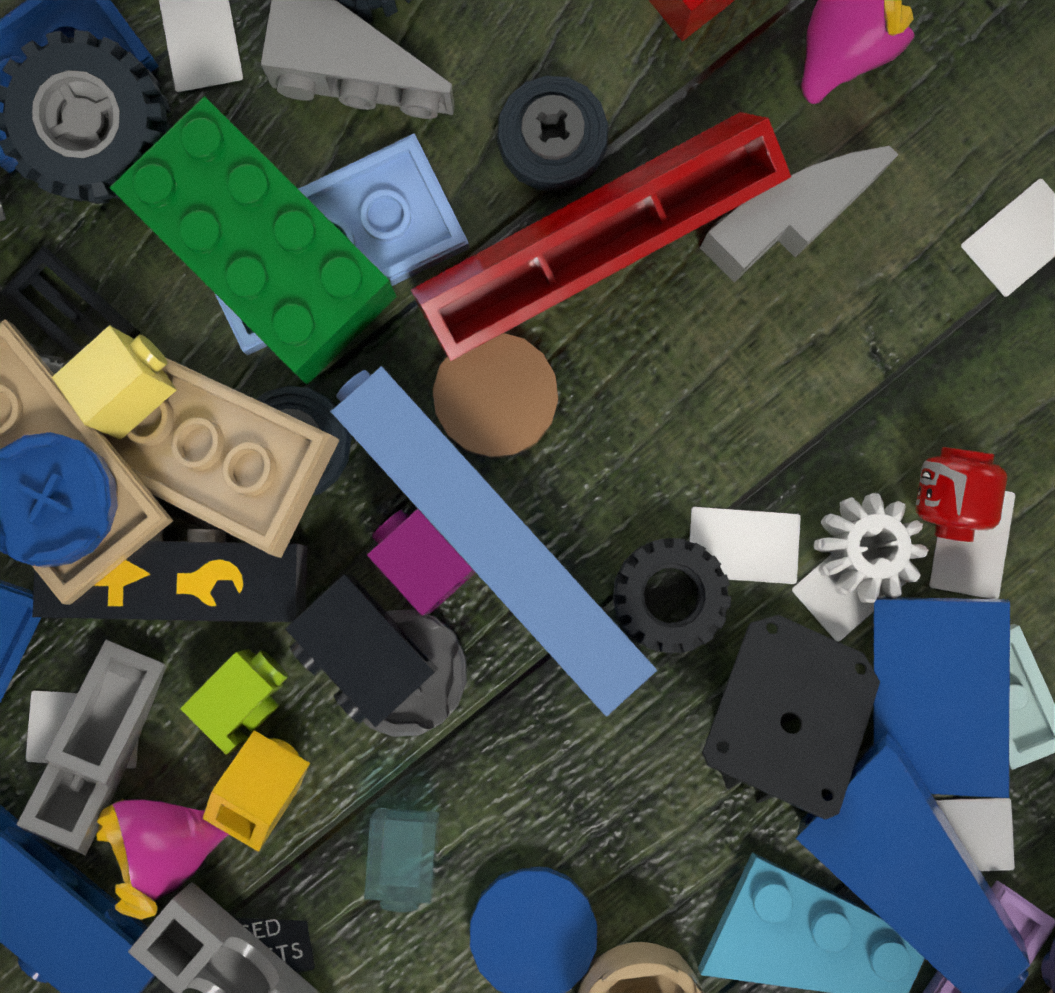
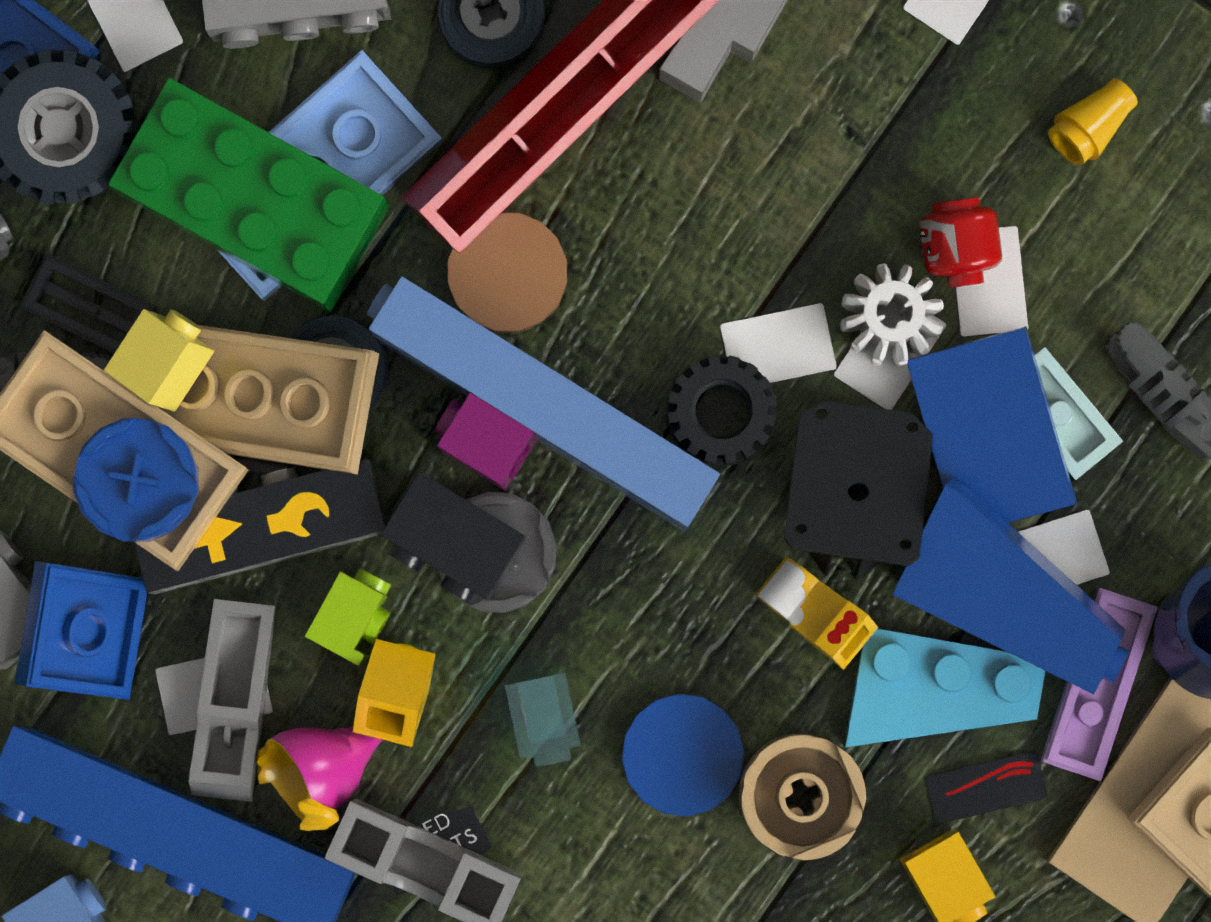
camera: 10 degrees left, 0 degrees up
none -> yellow leg [755,557,878,670]

